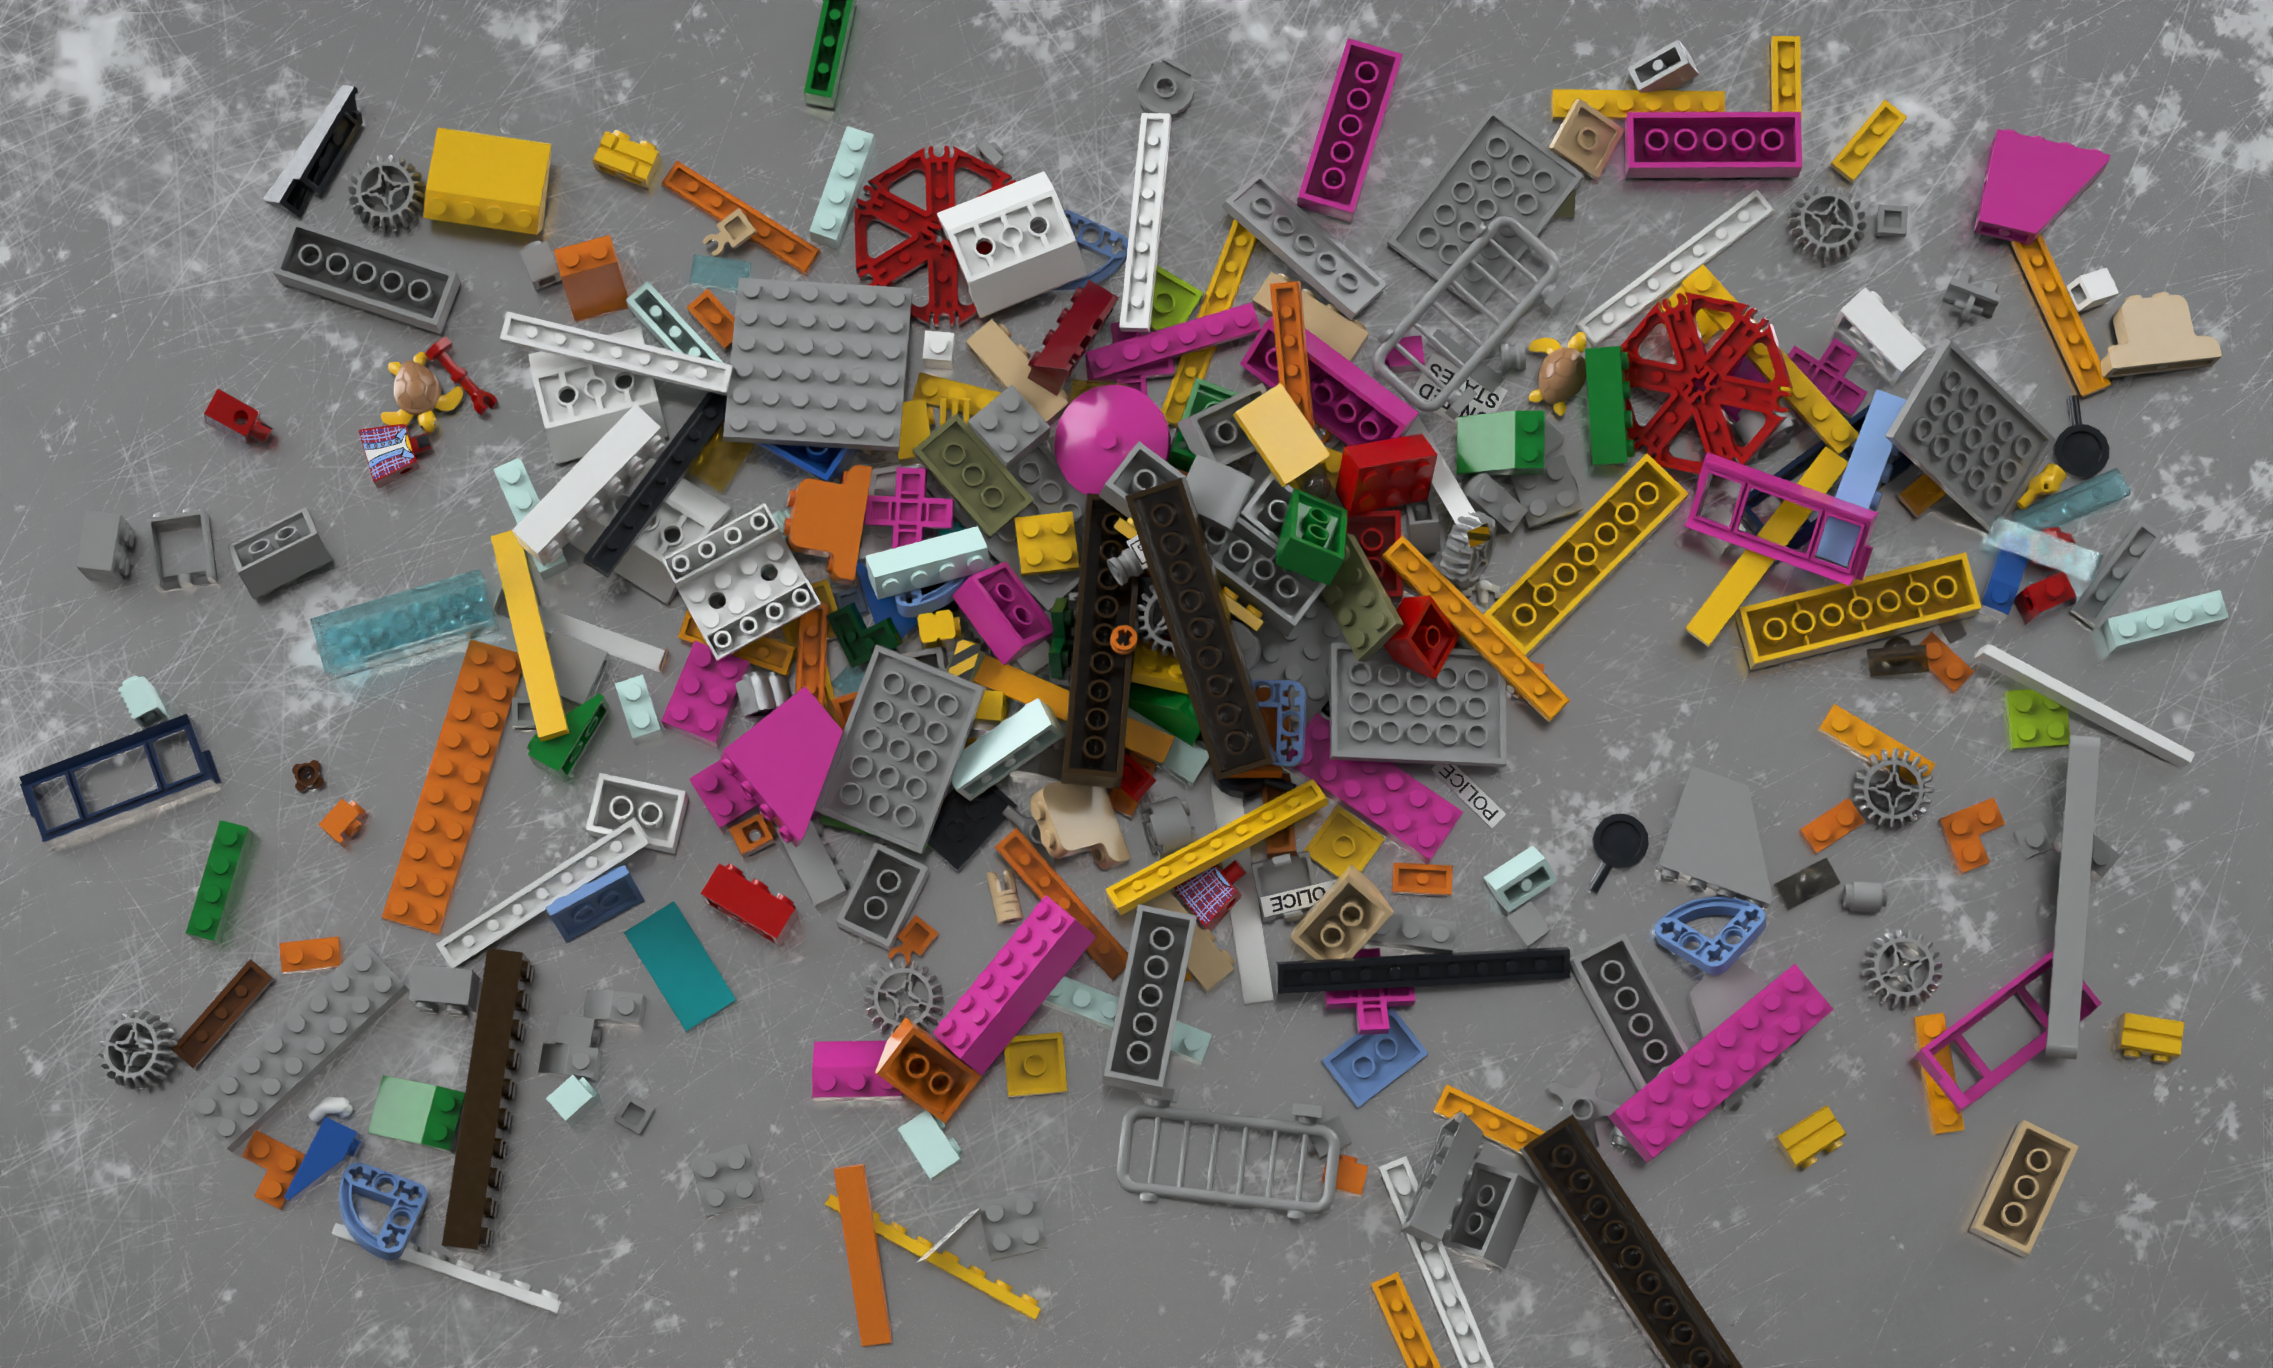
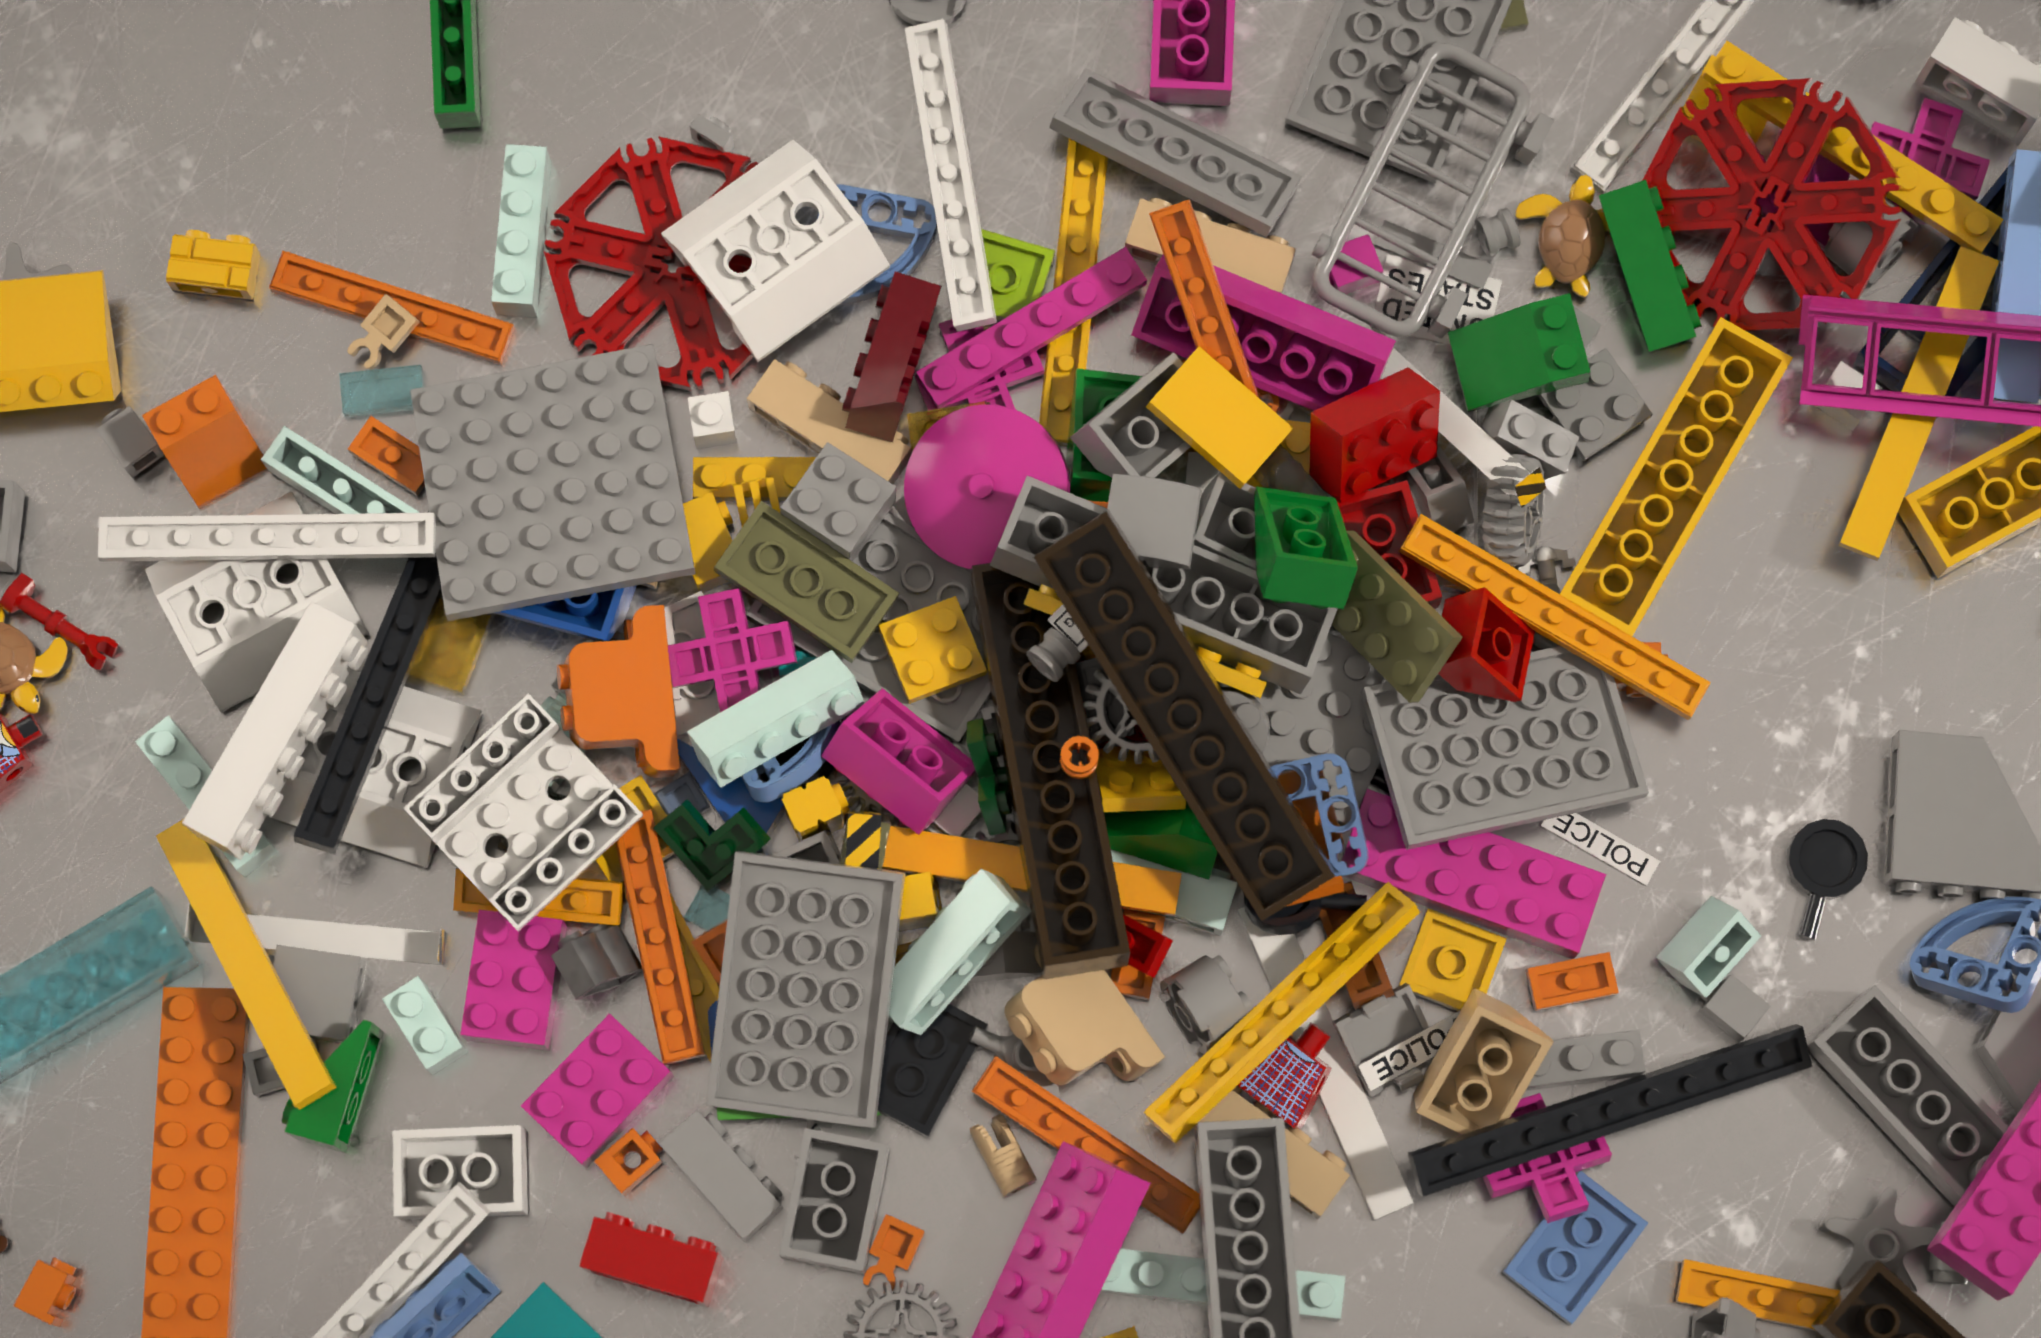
camera: 15 degrees left, 0 degrees up
dark pink slope [720,686,843,847] -> none

